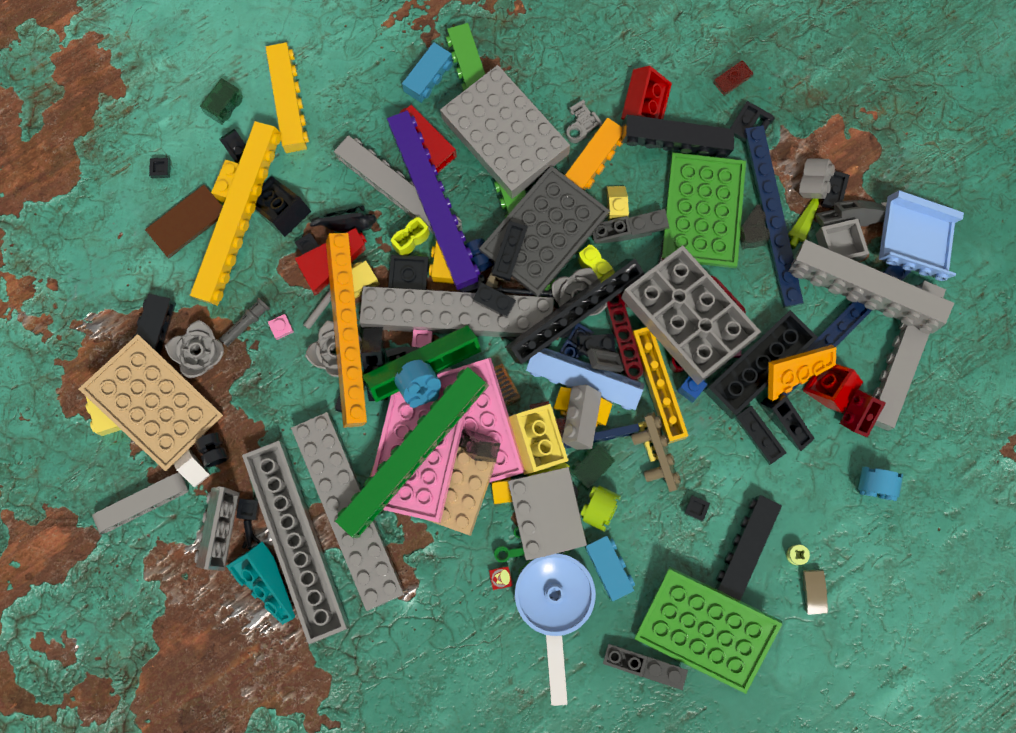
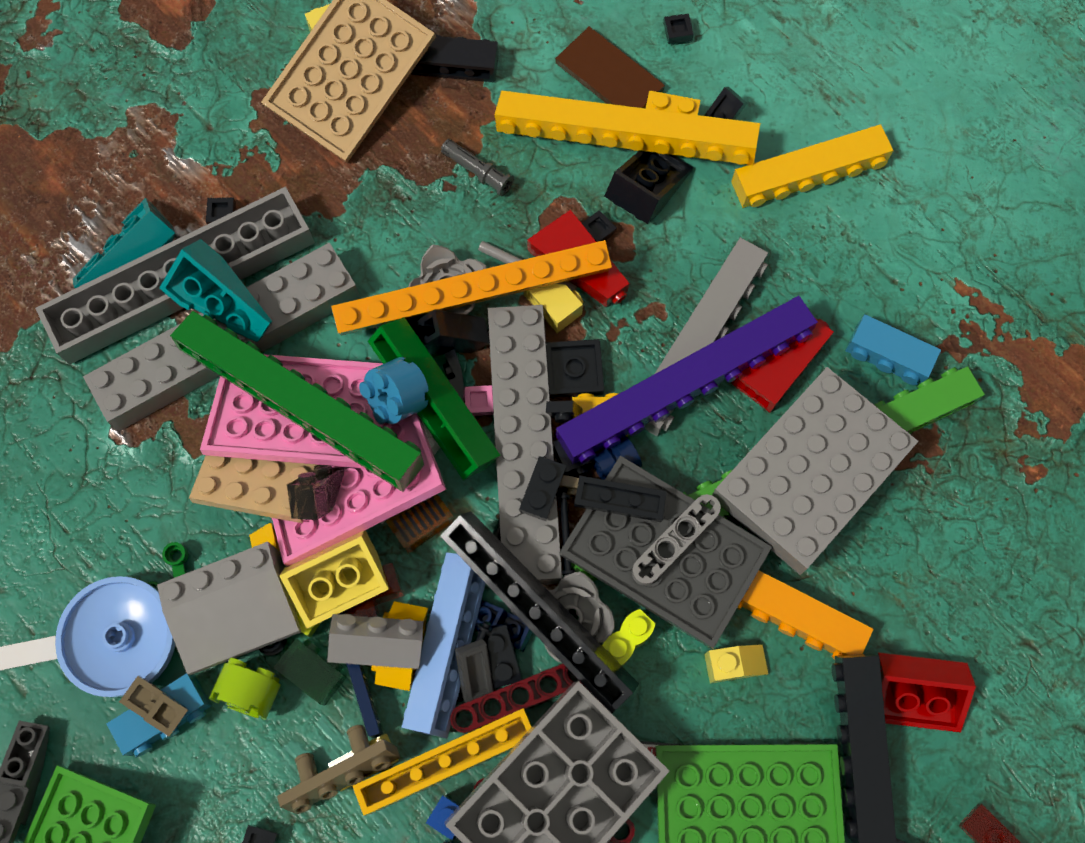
camera: 80 degrees right, 5 degrees down
light grey beam [92,473,189,534] -> none
light grey brick [165,320,224,378] -> none
white slope [174,449,210,487] -> none
black wheel [195,433,229,468] -> none
light grey slope [195,487,240,571] -> none
clear green brick [200,78,243,125] -> none
black bar [242,520,260,549] -> none
bright pink plate [268,314,294,340] -> none
black animal [310,205,376,232] -> none
neon yellow brick [391,217,430,256] -> none
tile [489,566,513,590] -> none
light grey piece [566,100,602,143] -> none
dark grey slope [593,209,670,244] -> none
none -> dark tan slope [119,675,188,737]
none -> teal wedge [159,239,272,342]
none -> black plate [546,401,583,424]
none -> light grey beam [631,494,721,586]

